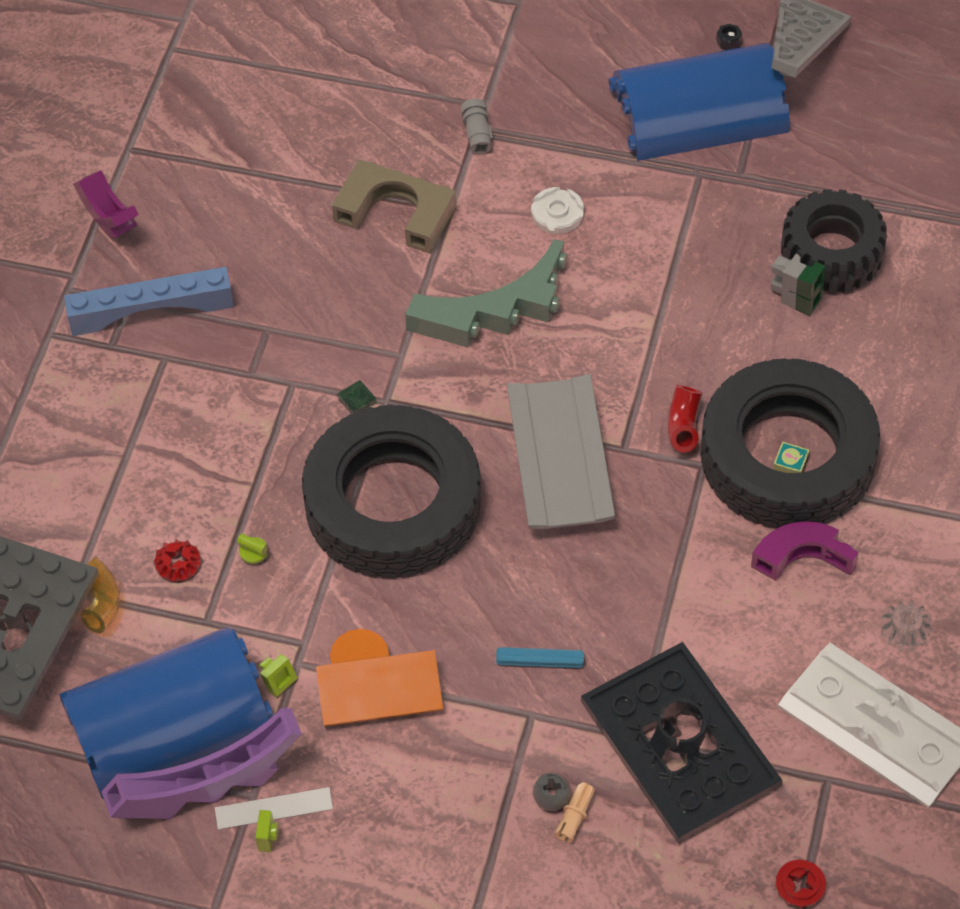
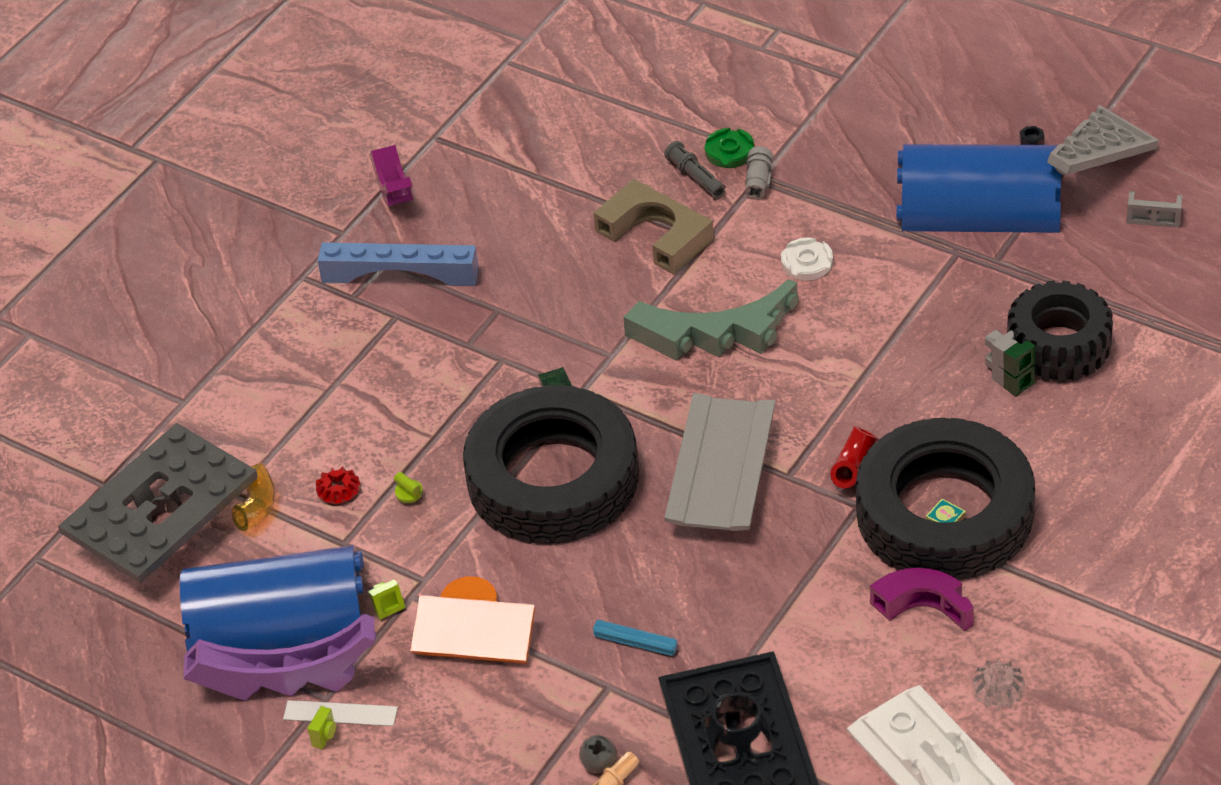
camera: 20 degrees right, 10 degrees down
none -> dark grey pin [664,141,726,199]
none -> green tile [705,128,754,168]
none -> light grey hinge [1126,191,1183,228]

